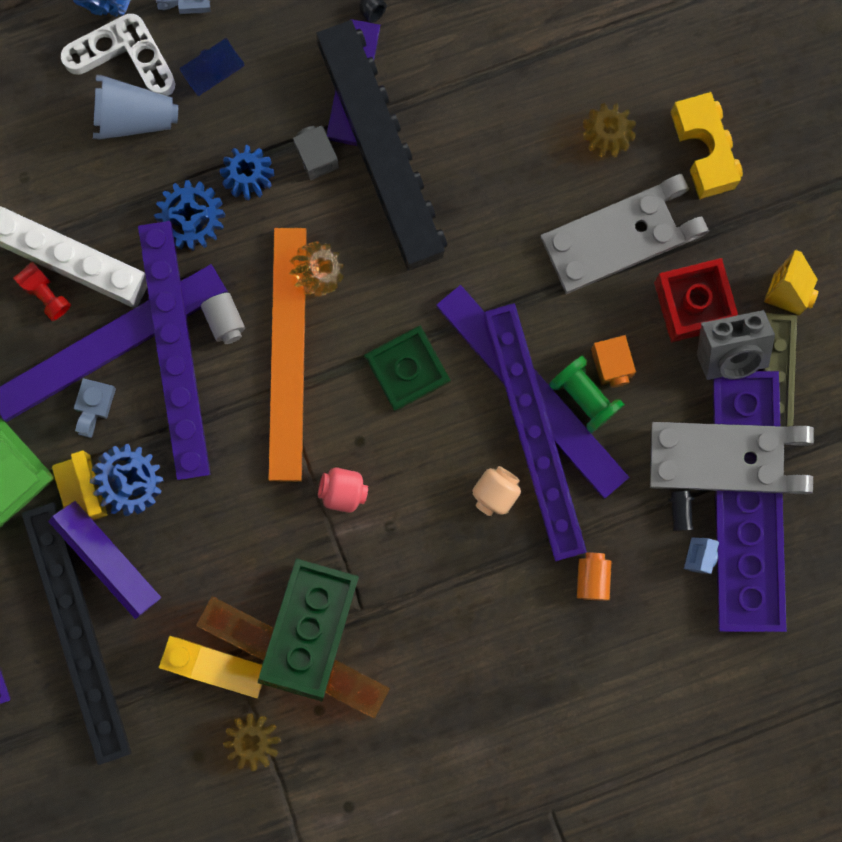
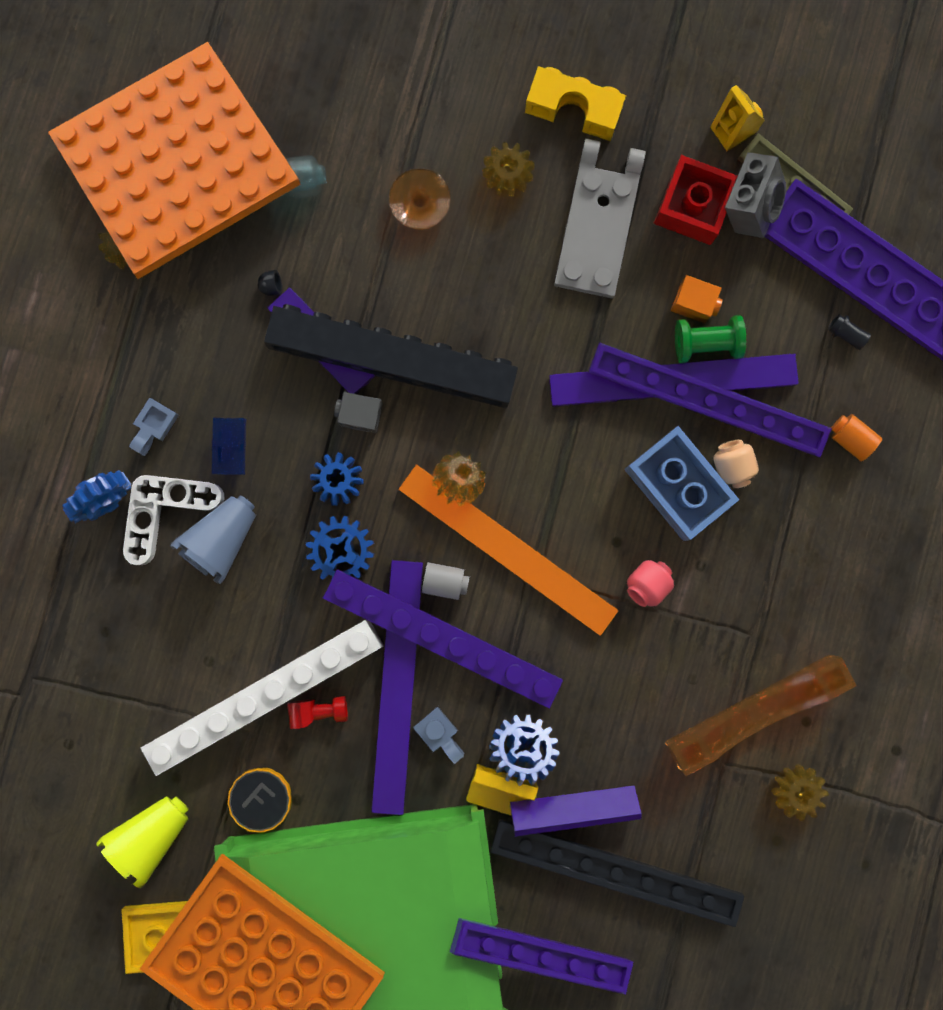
camera: 55 degrees left, 5 degrees up
yellow slope [159,636,262,698] -> none
dark green plate [258,558,359,702] -> none
dark green tile [364,325,451,412] -> none
light grey hinge [650,422,814,494] -> none
medium blue plate [684,538,719,574] -> none
none -> clear orange dish [389,168,450,230]
none -> medium blue brick [624,426,739,541]

